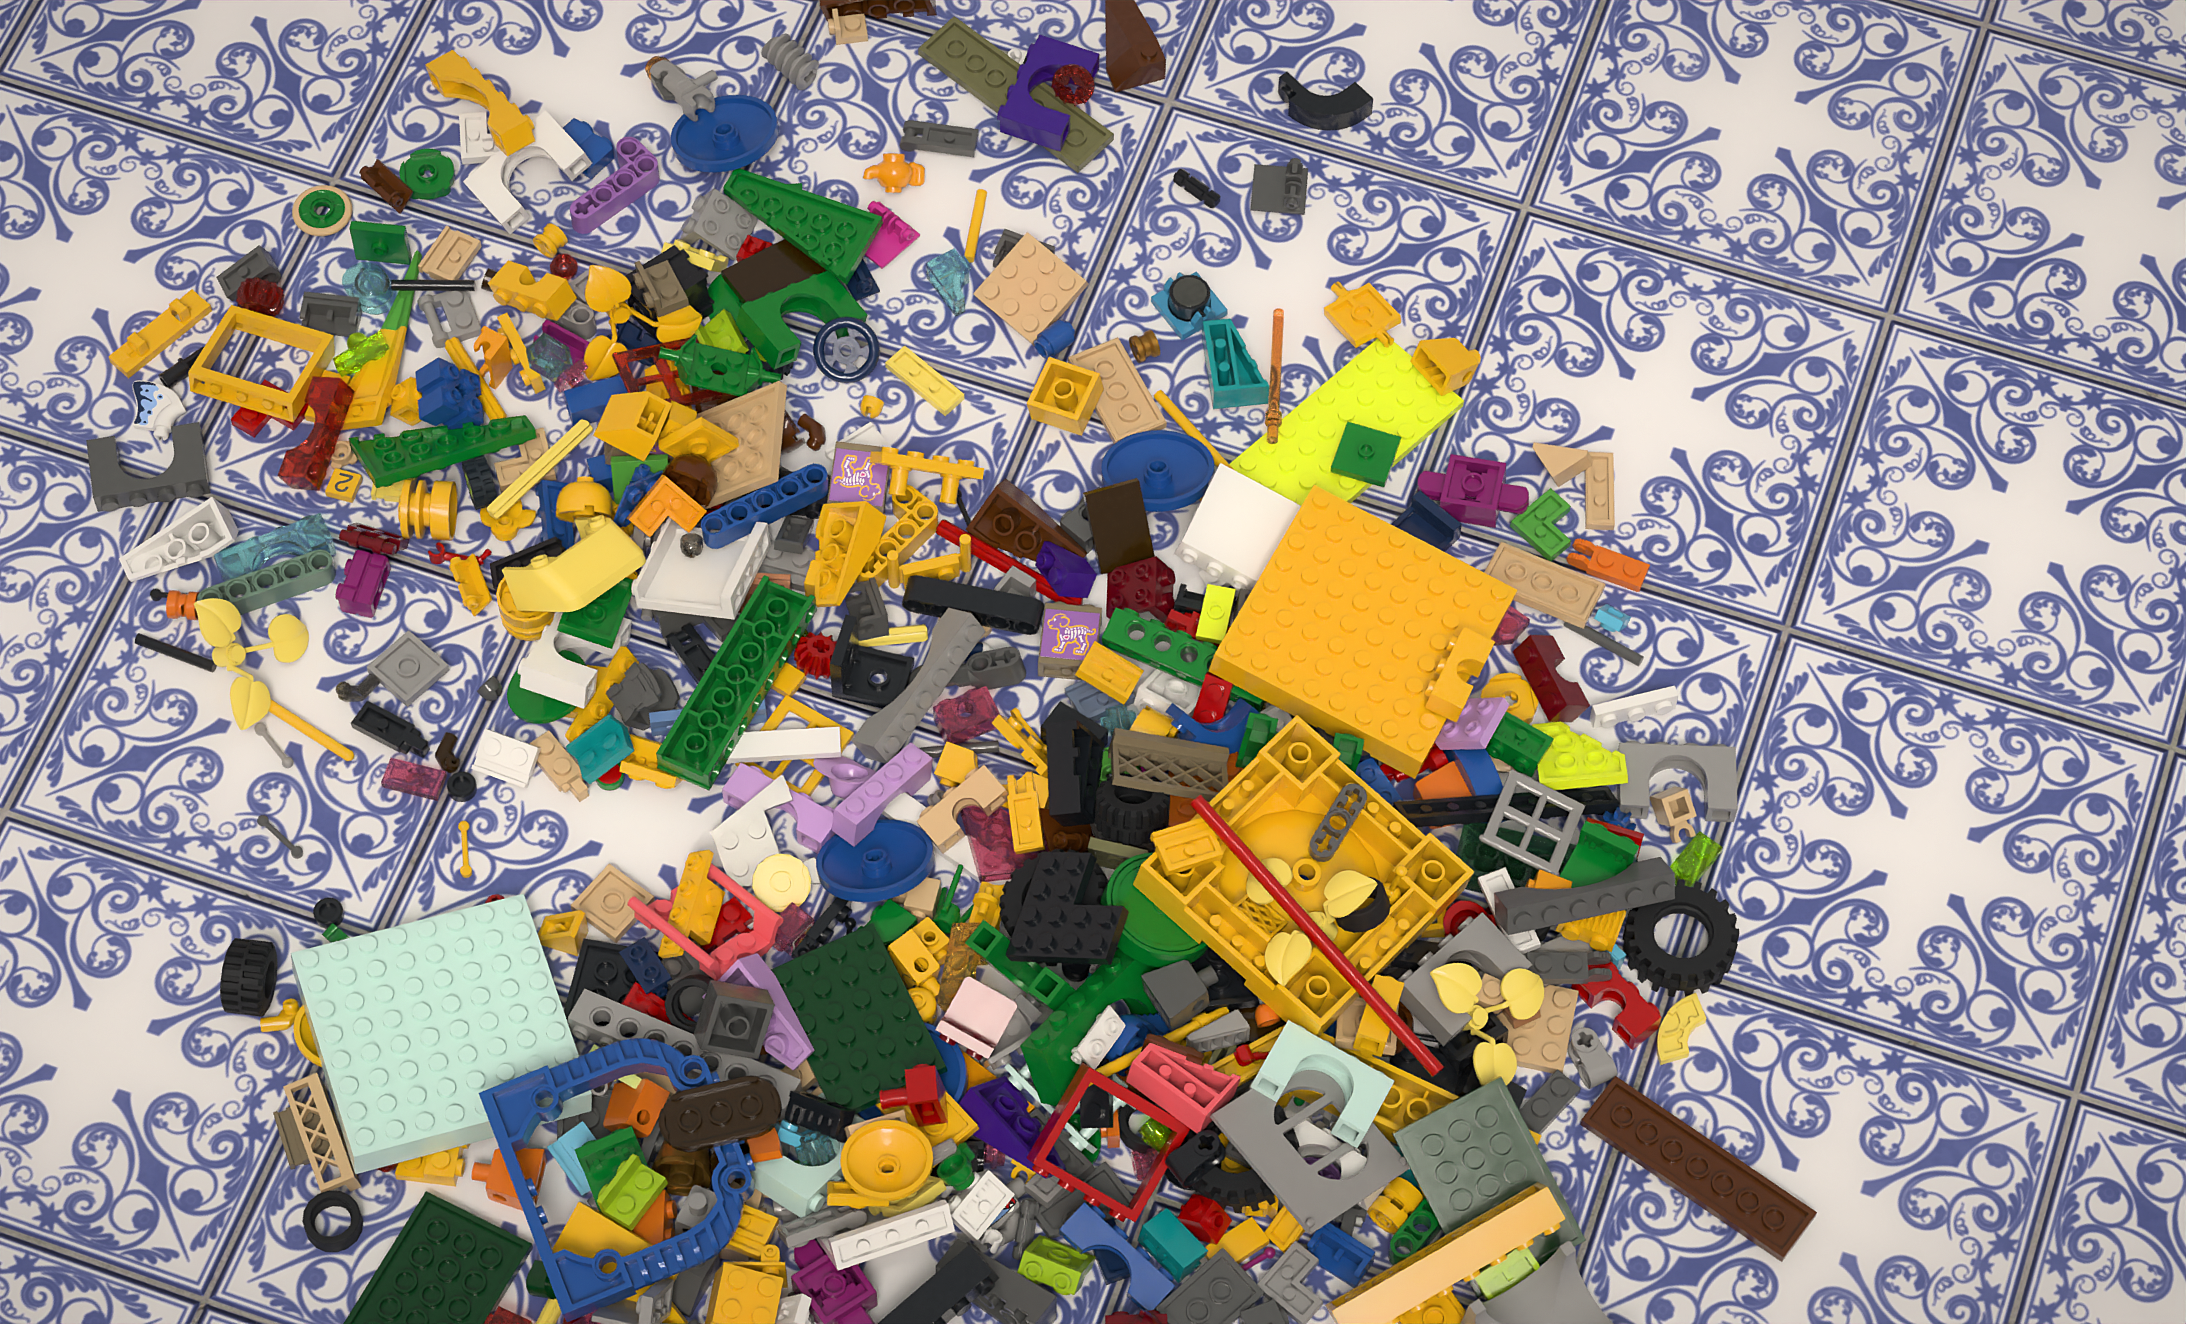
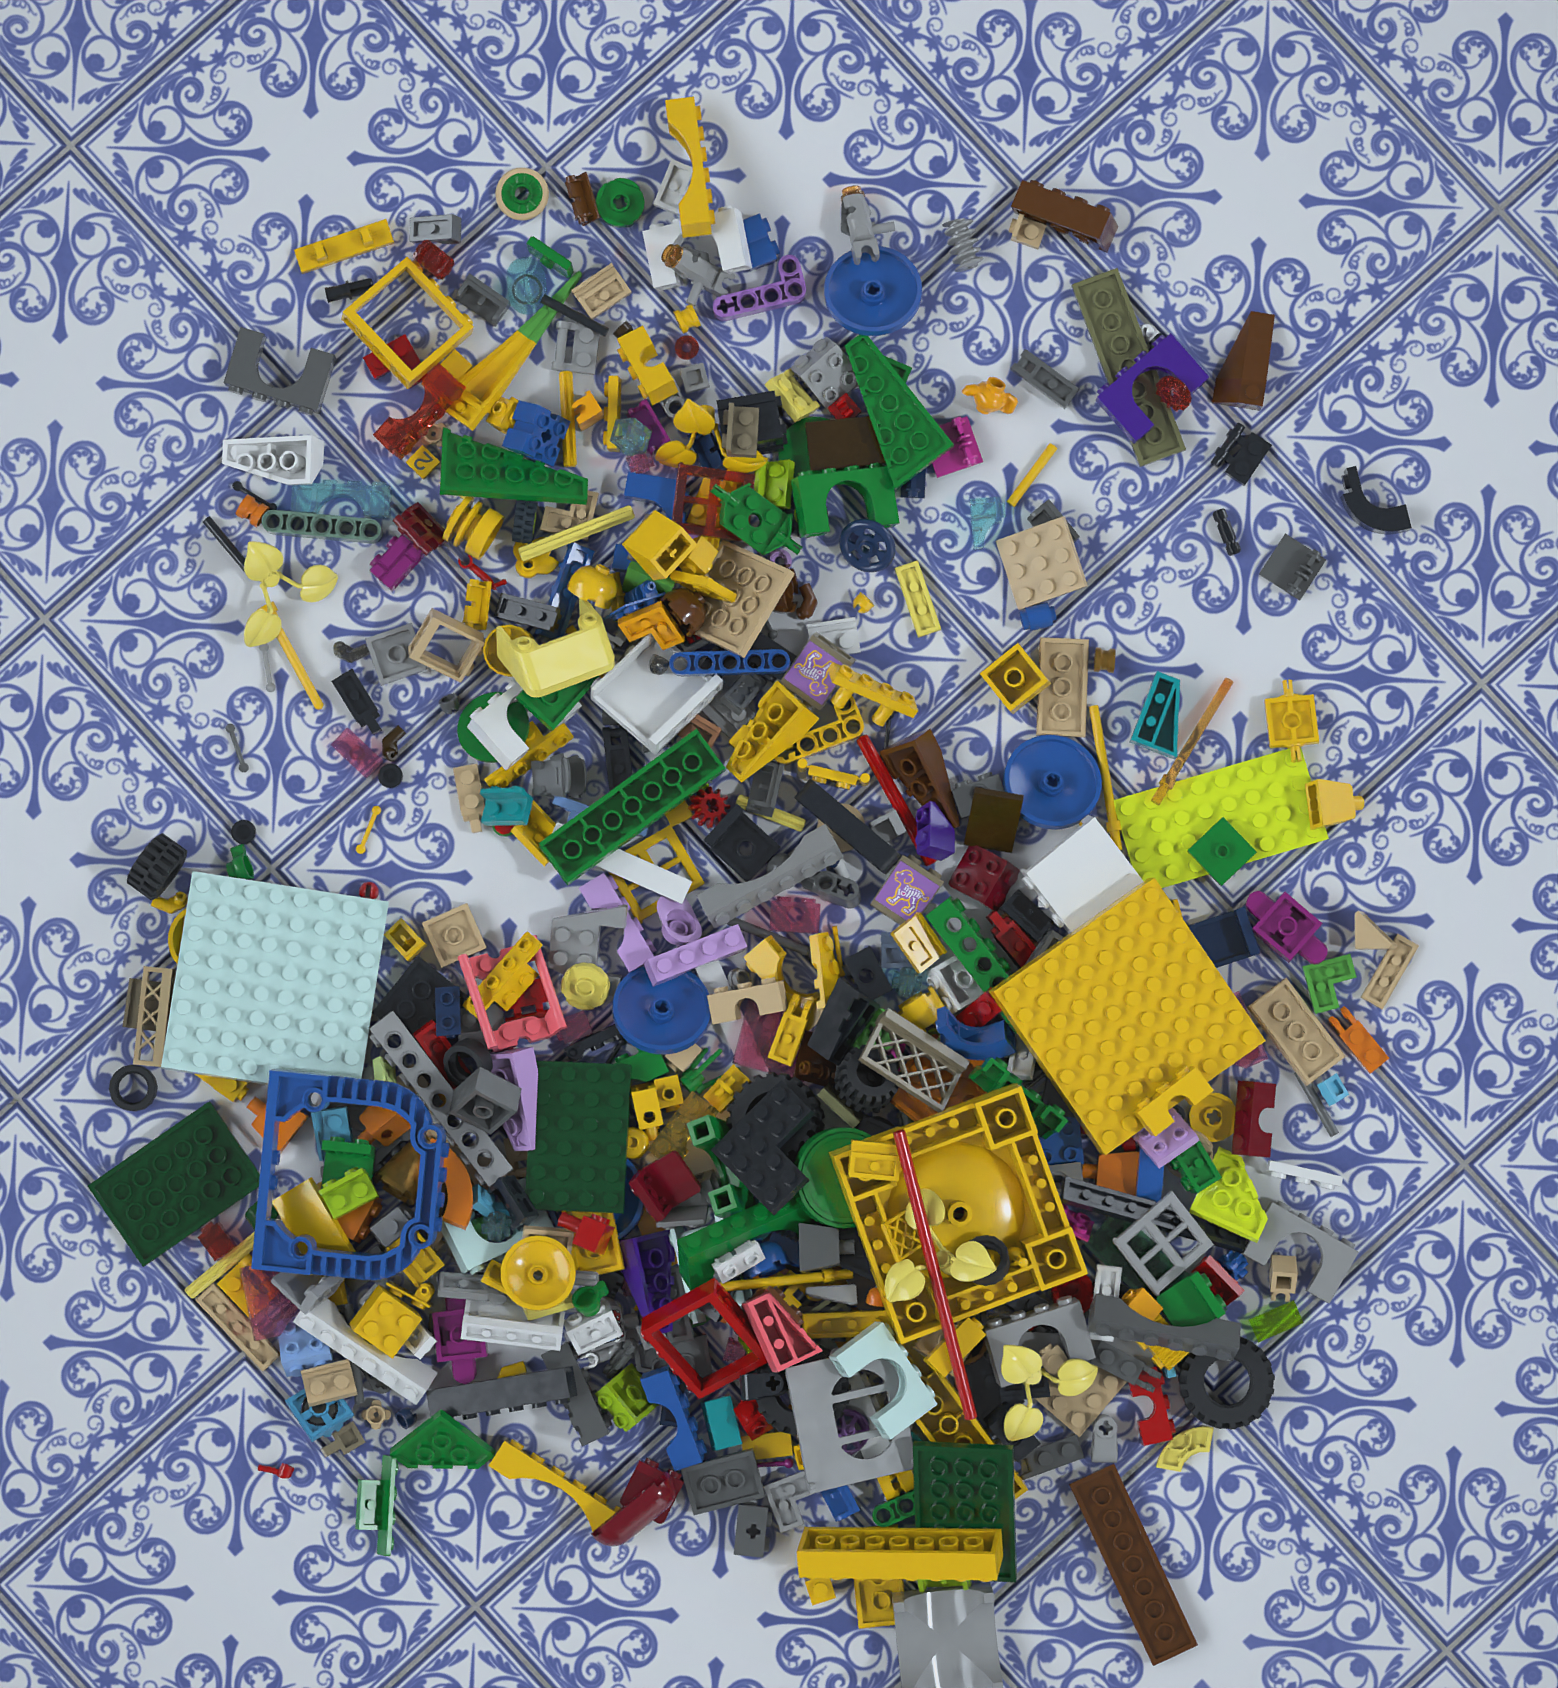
camera: 30 degrees right, 25 degrees up
white arm [132,380,187,441] -> none
clear neon green plate [333,330,390,377] -> none
white plate [471,729,541,788] -> none
dark brown tile [658,1076,782,1152] -> none
piece [1151,271,1228,340] -> none
neon yellow plate [1196,584,1236,644] -> none
red hand [1234,1044,1270,1067] -> none
dark grey beam [1308,784,1367,862] -> none
none -> tan window [408,608,485,683]
none -> light grey piece [661,244,735,306]
none -> black plate [1210,422,1272,486]

